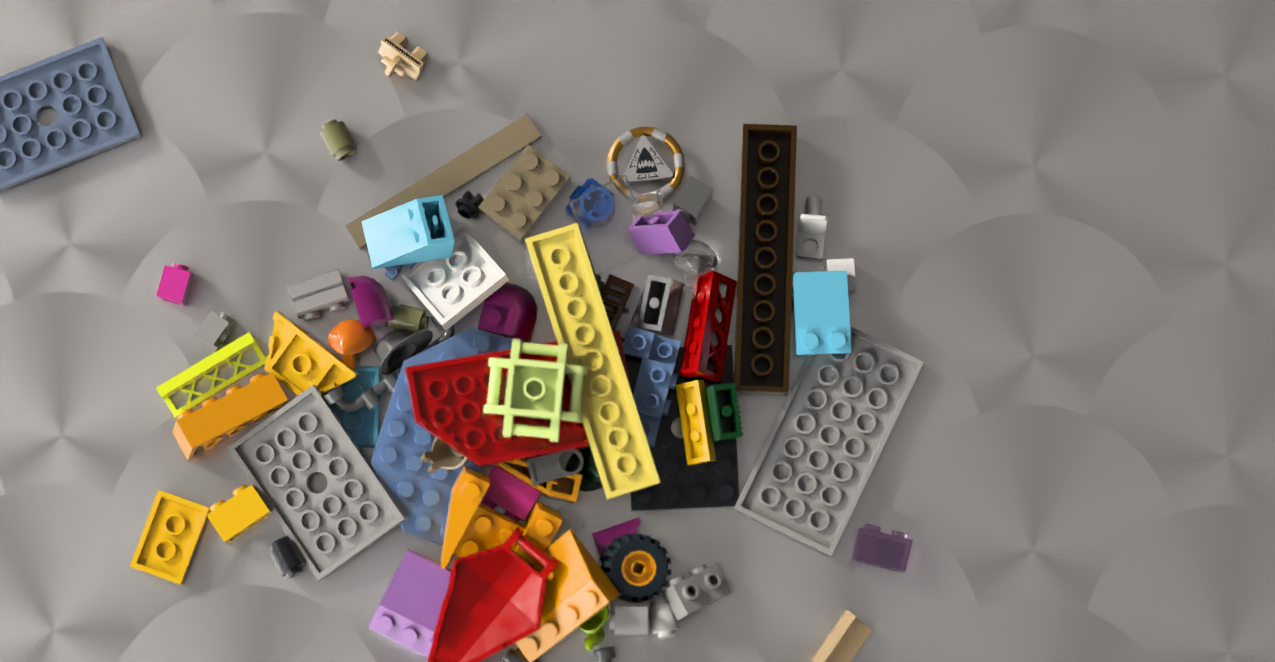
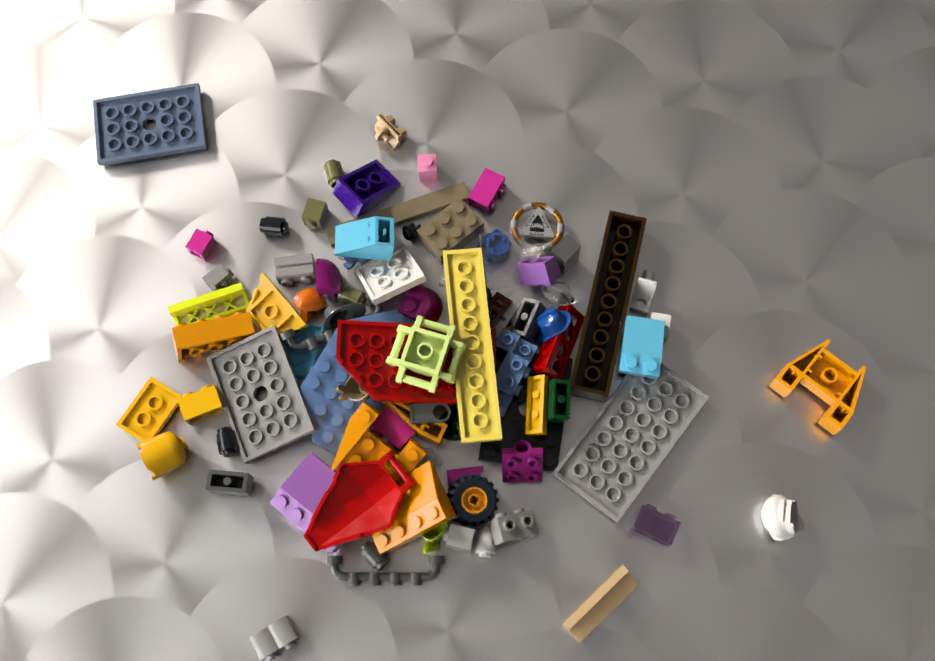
camera: 15 degrees right, 10 degrees down
none -> yellow cylinder [136,431,188,480]
none -> dark grey brick [205,469,254,497]
none -> black brick [259,216,289,236]
none -> olive brick [301,198,328,229]
none -> dark purple slope [332,159,401,218]
none -> bright pink brick [417,154,438,181]
none -> dark pink brick [468,167,506,214]
none -> magenta plate [502,440,543,482]
none -> blue piece [535,307,571,343]
none -> white helmet [761,494,804,541]
none -> light orange wedge [769,339,866,435]

